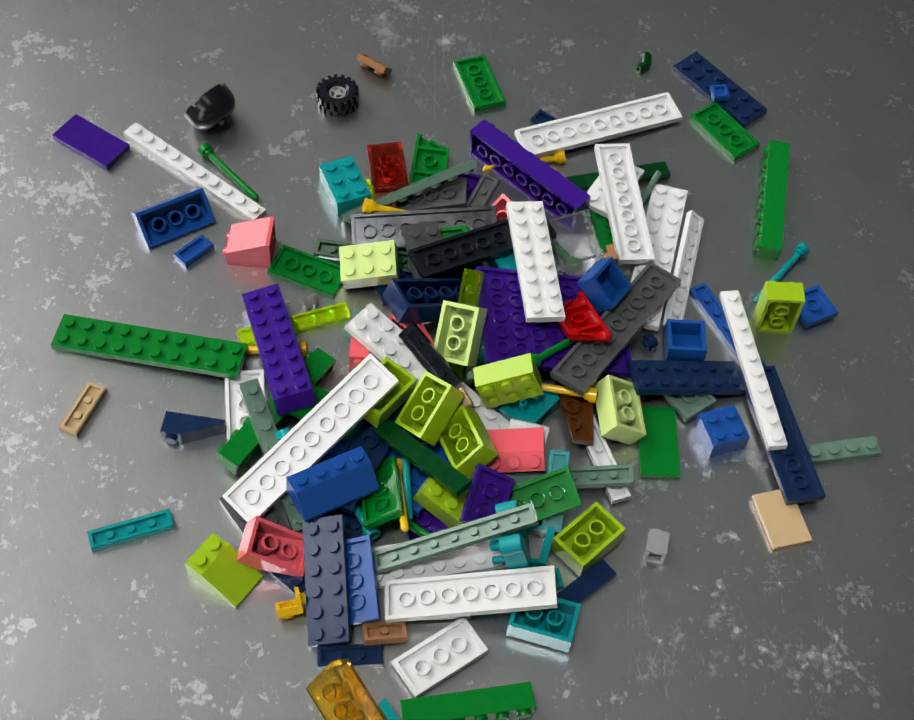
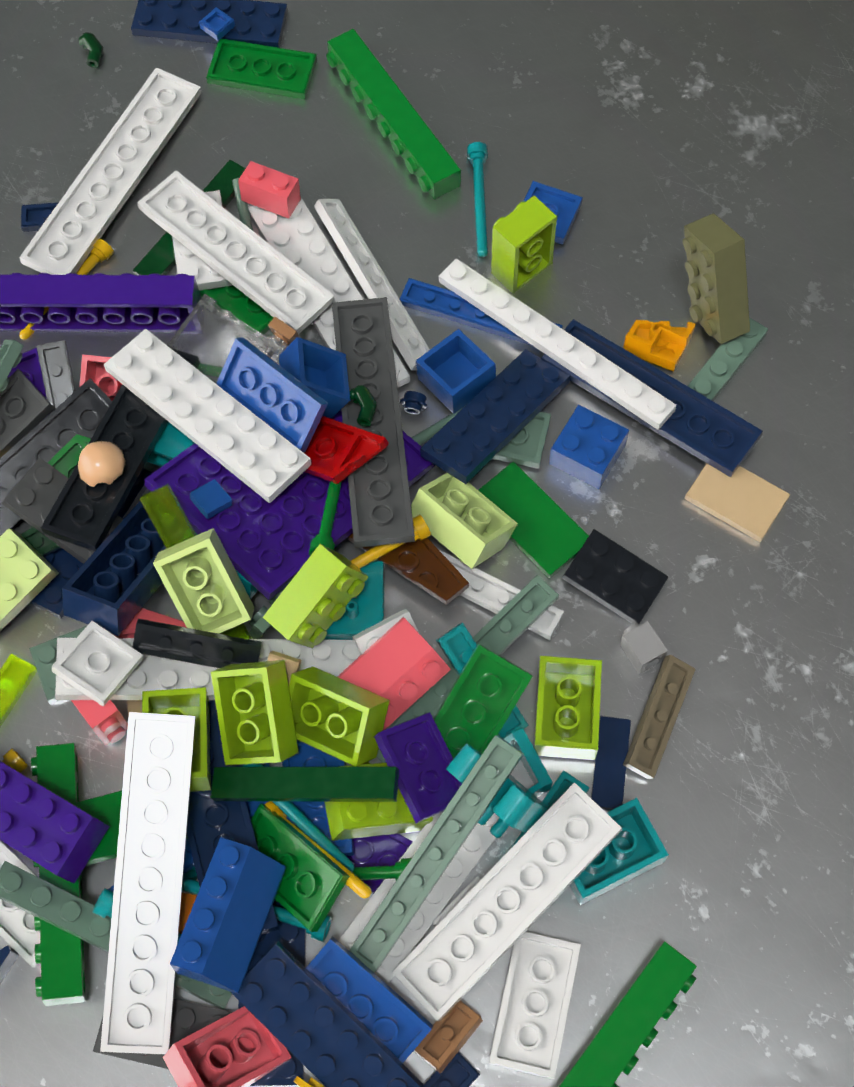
camera: 35 degrees left, 10 degrees up
none -> white plate [52,621,143,707]
none -> light nougat hair [78,441,125,487]
none -> blue tile [190,479,232,520]
none -> plate [216,337,328,452]
none -> coral brick [238,161,301,219]
none -> dark green arm [350,385,377,427]
none -> black plate [562,529,669,624]
none -> light orange slope [623,320,696,371]
none -> dark tan plate [623,655,696,779]
none -> olive brick [683,213,750,344]

